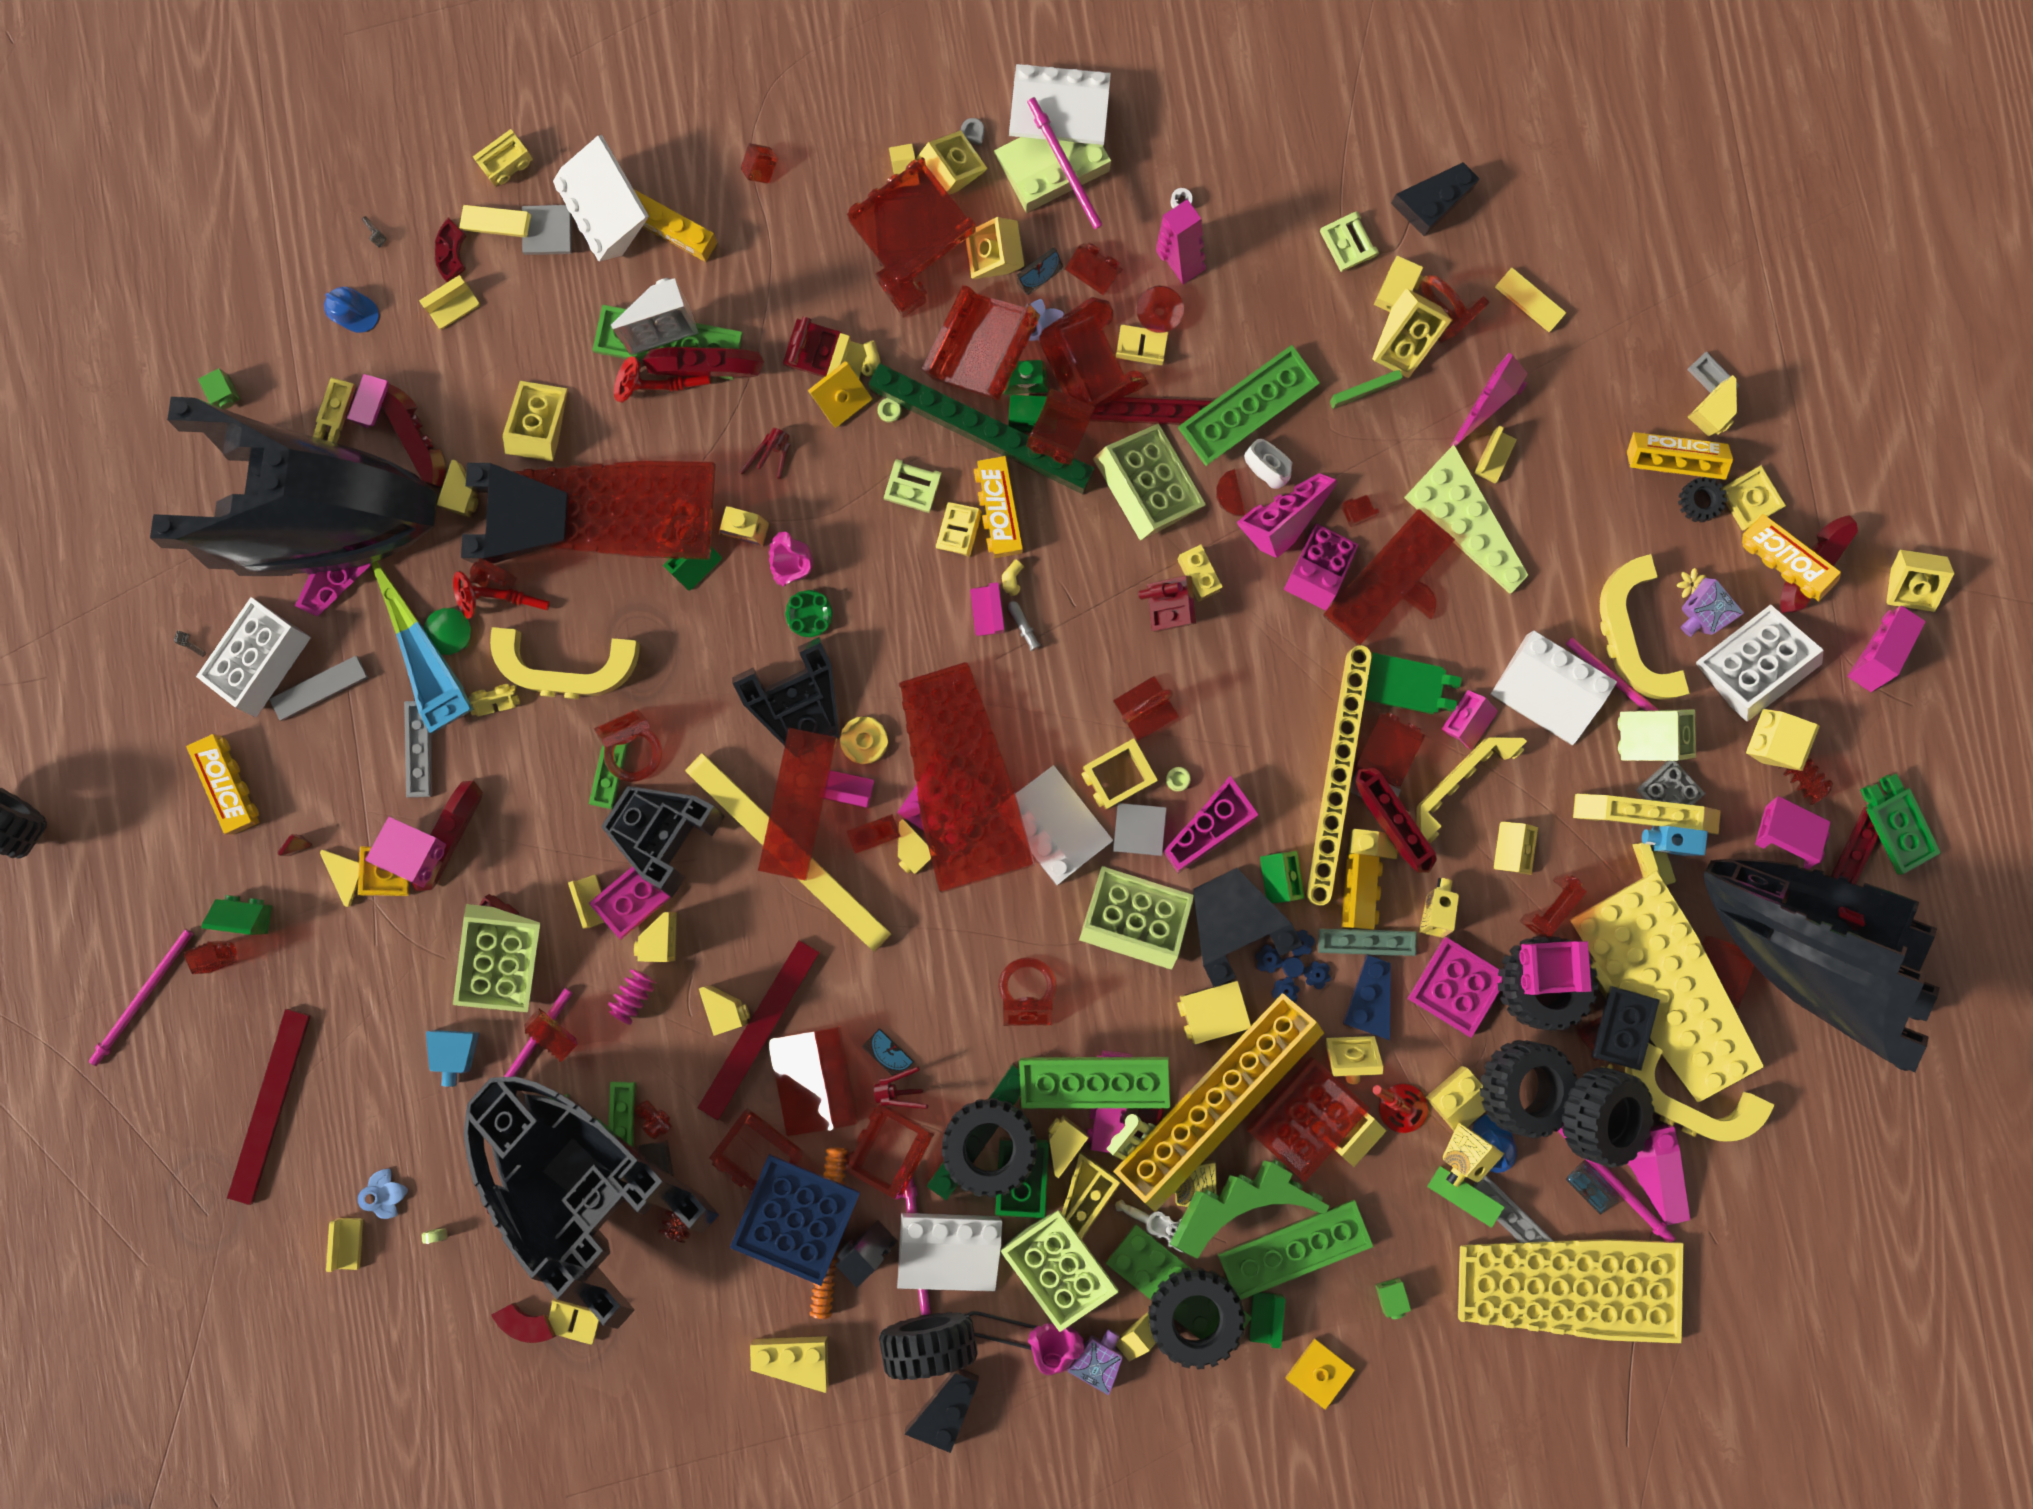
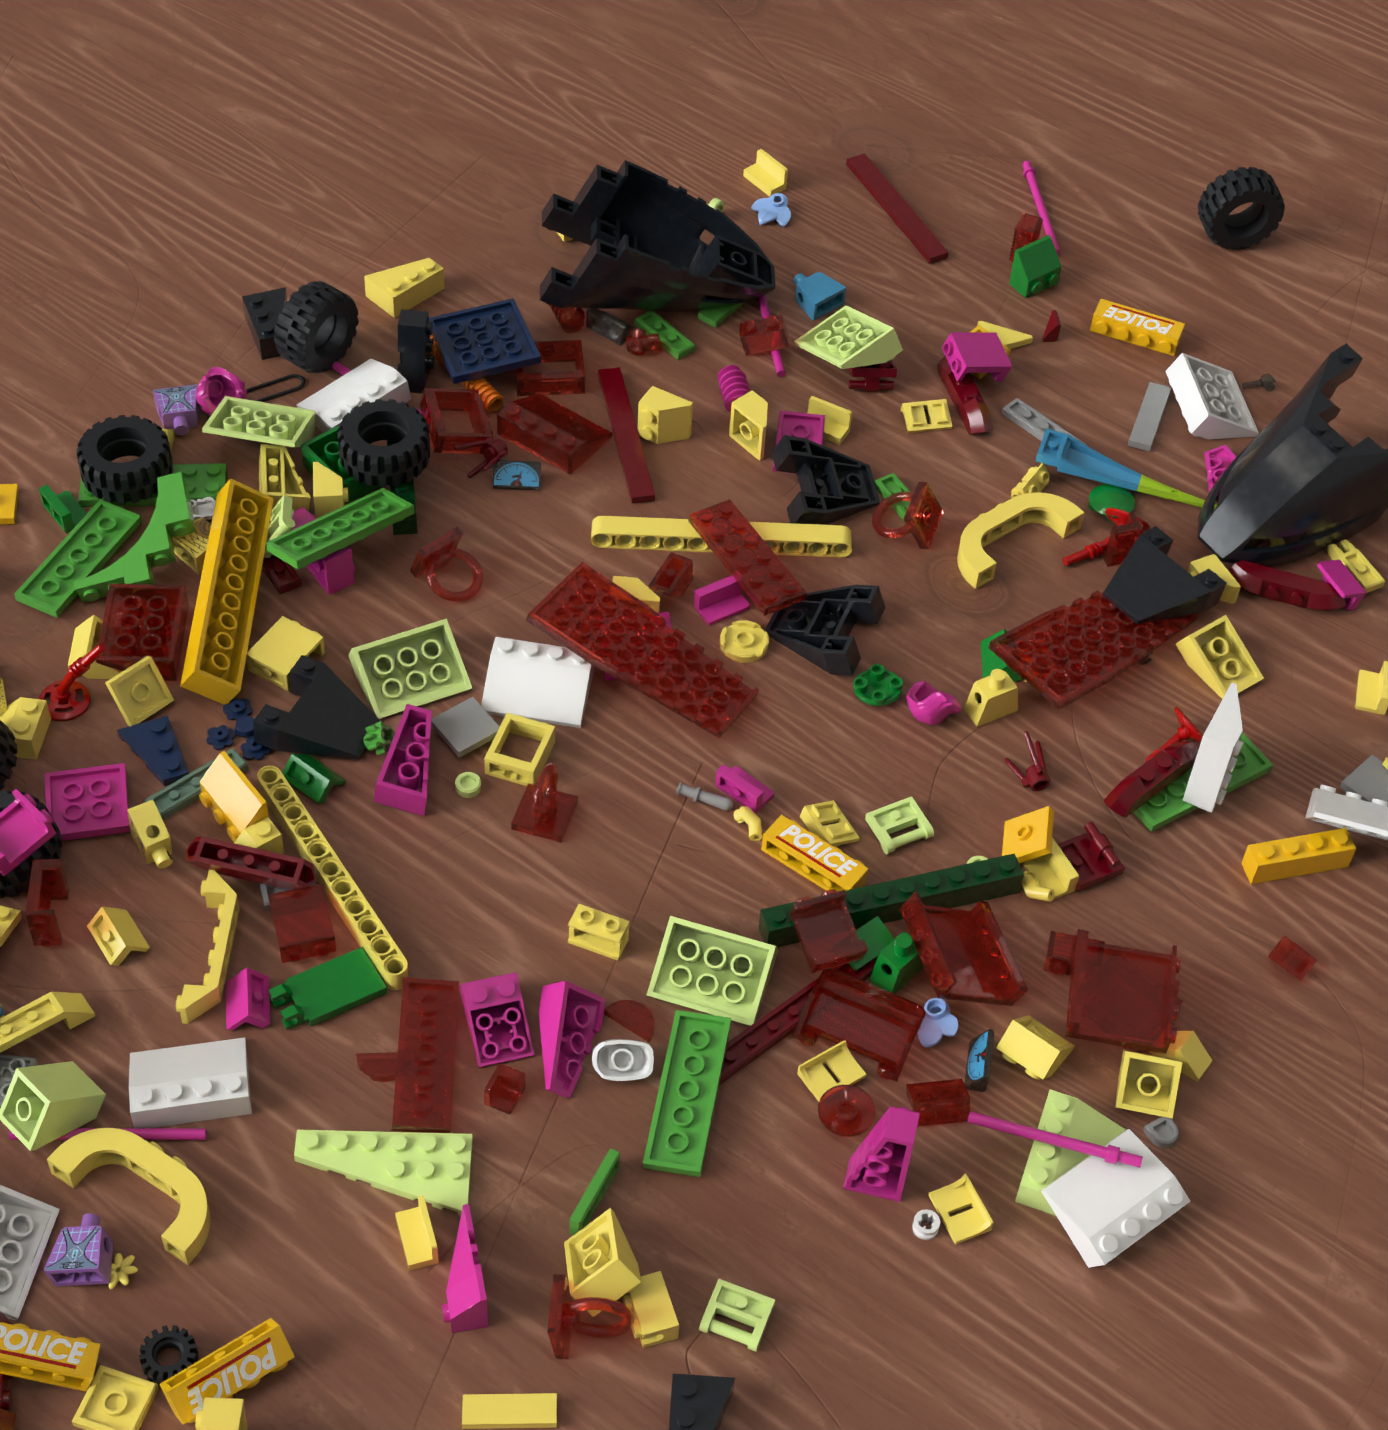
camera: 135 degrees right, 35 degrees down
dark red plate [1138,576,1196,632] -> none
none -> bright green gear [363,721,395,755]
none -> light yellow piece [900,399,953,433]
none -> light yellow piece [928,1173,994,1245]

